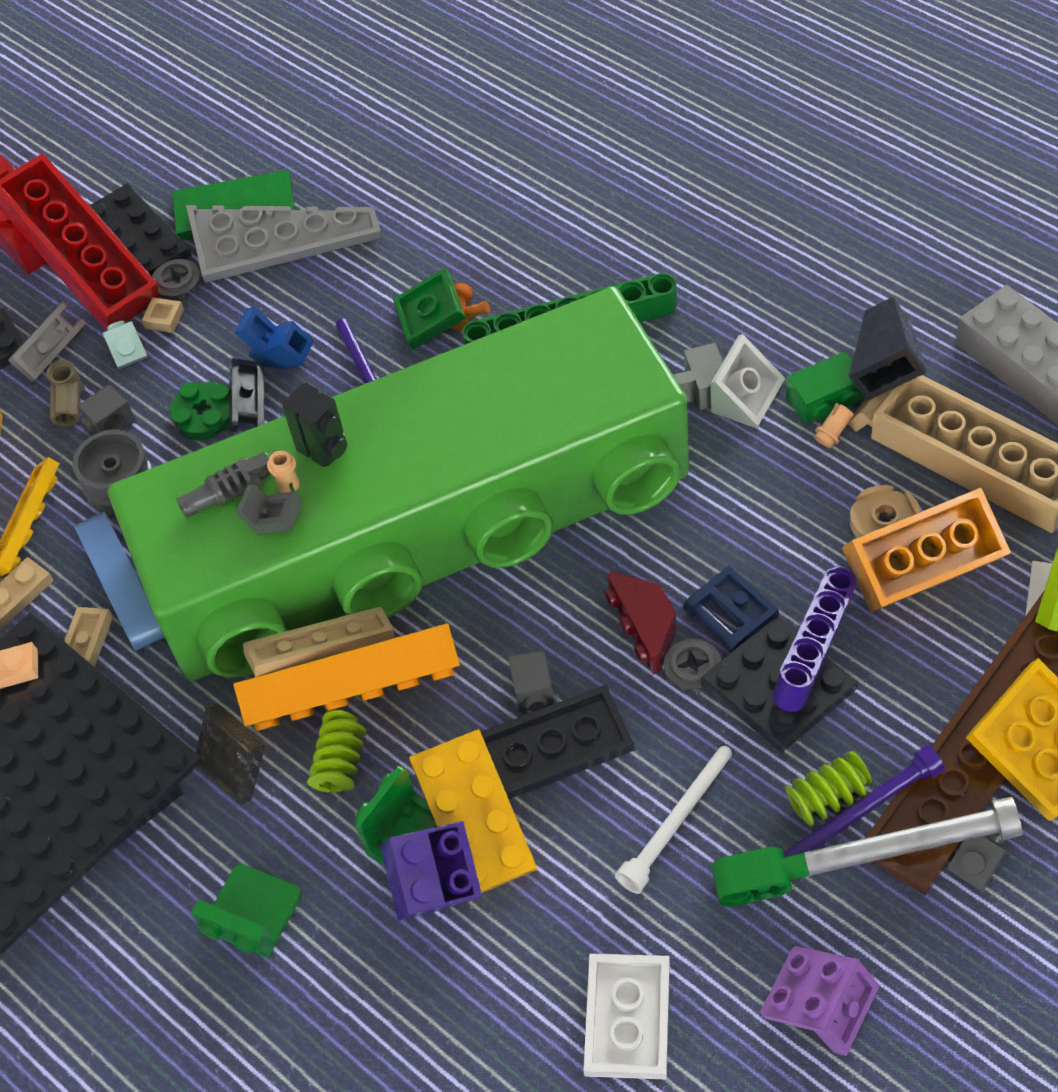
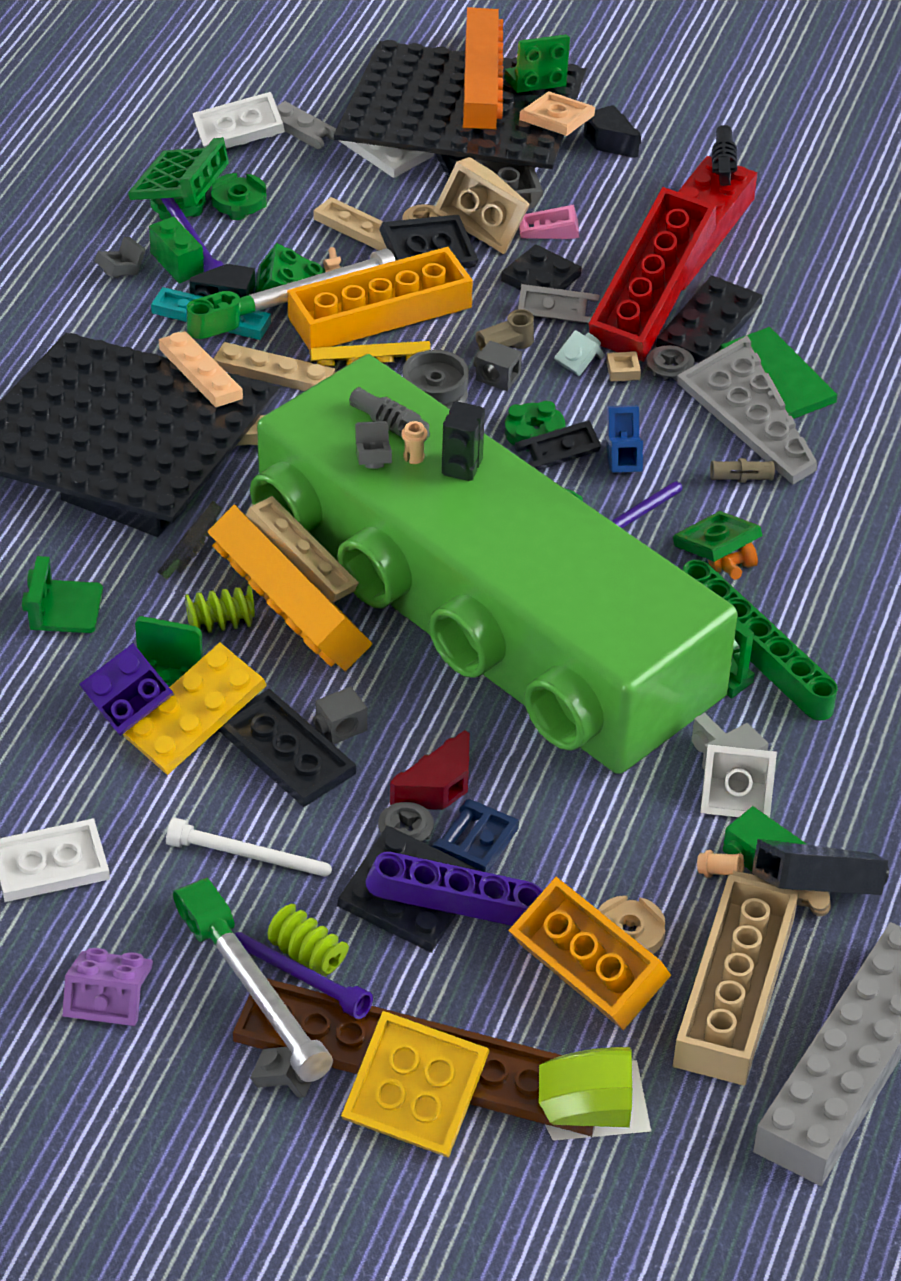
camera: 60 degrees right, 10 degrees down
none -> dark tan pin [710,458,775,483]

